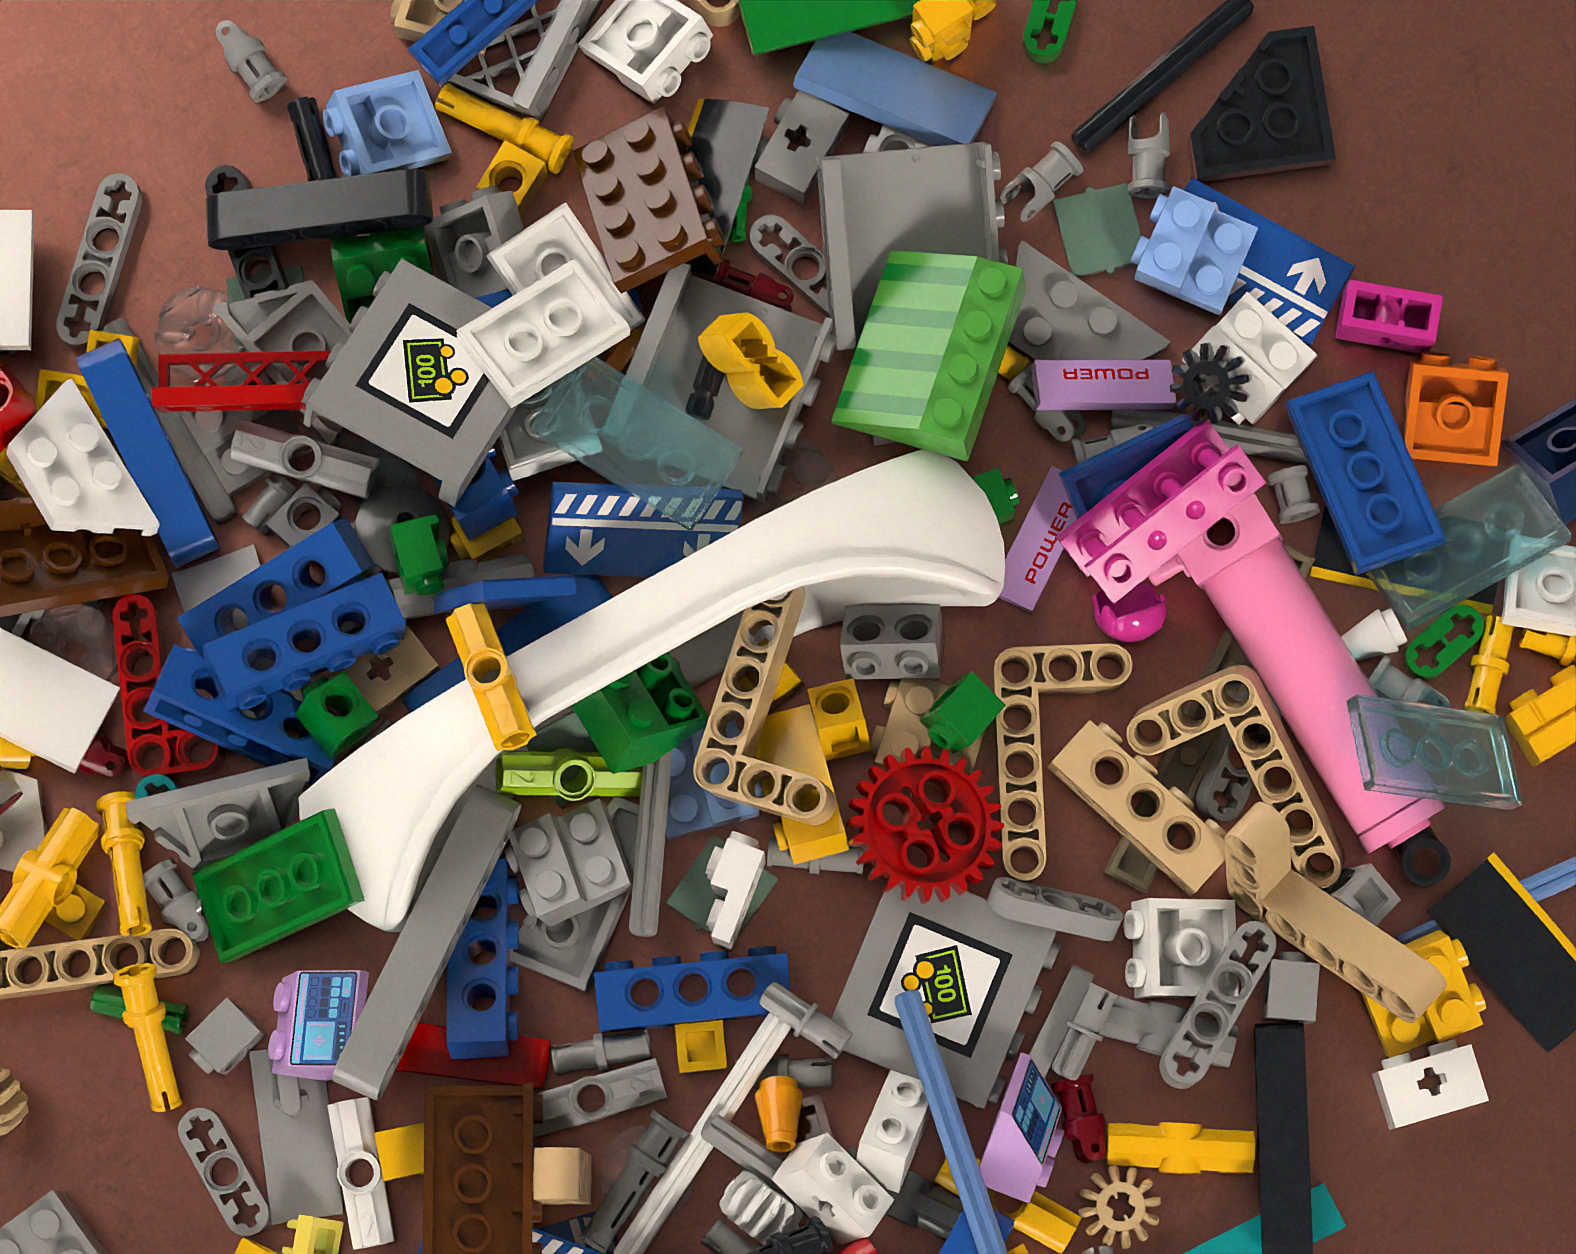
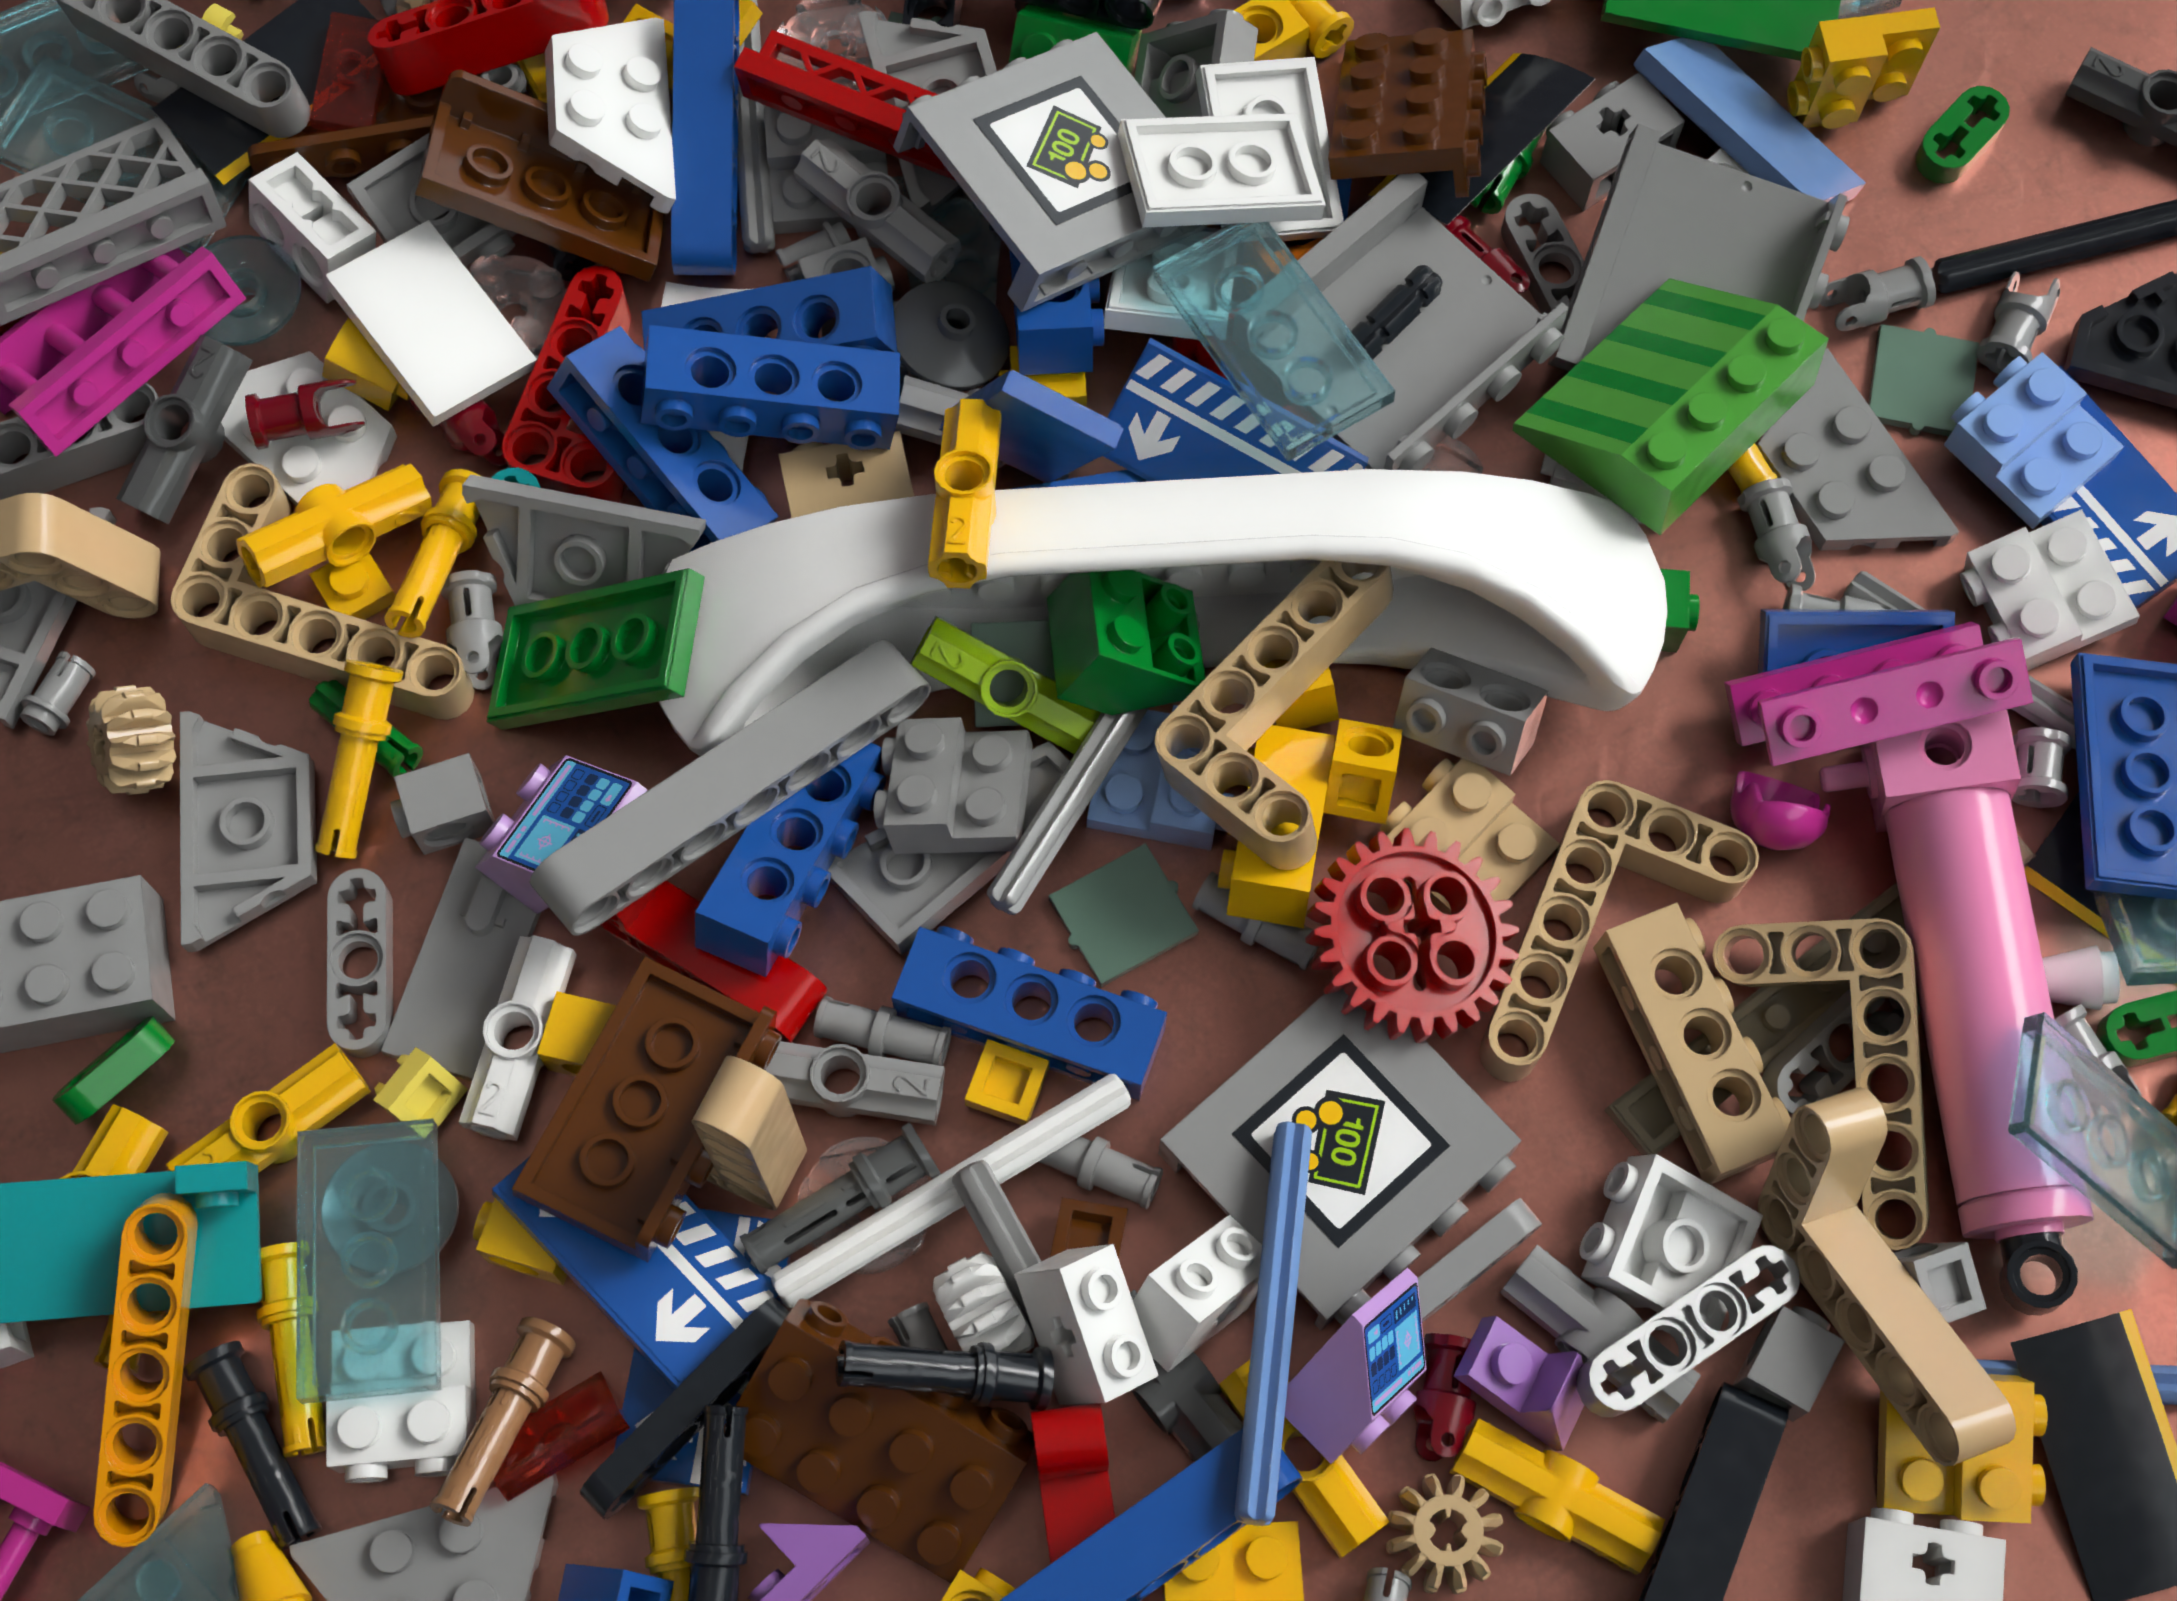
camera: 20 degrees right, 10 degrees down
green brick [295,672,379,759] -> none
green brick [390,514,449,595] -> none
yellow brick [698,312,804,409] -> none
white plate [705,831,766,951] -> none
light orange cone [754,1076,803,1153] -> none
light grey axle [759,982,853,1059] -> none
green brick [919,672,1006,754] -> none
light grey beam [986,877,1123,941] -> none
lavender tile [998,466,1077,614] -> none
lavender tile [1031,360,1177,410] -> none
light grey axle [1052,982,1118,1080] -> none
black gear [1170,342,1252,424] -> none
none -> light grey wing [180,711,317,952]
none -> medium lavender slope [1454,1316,1584,1451]

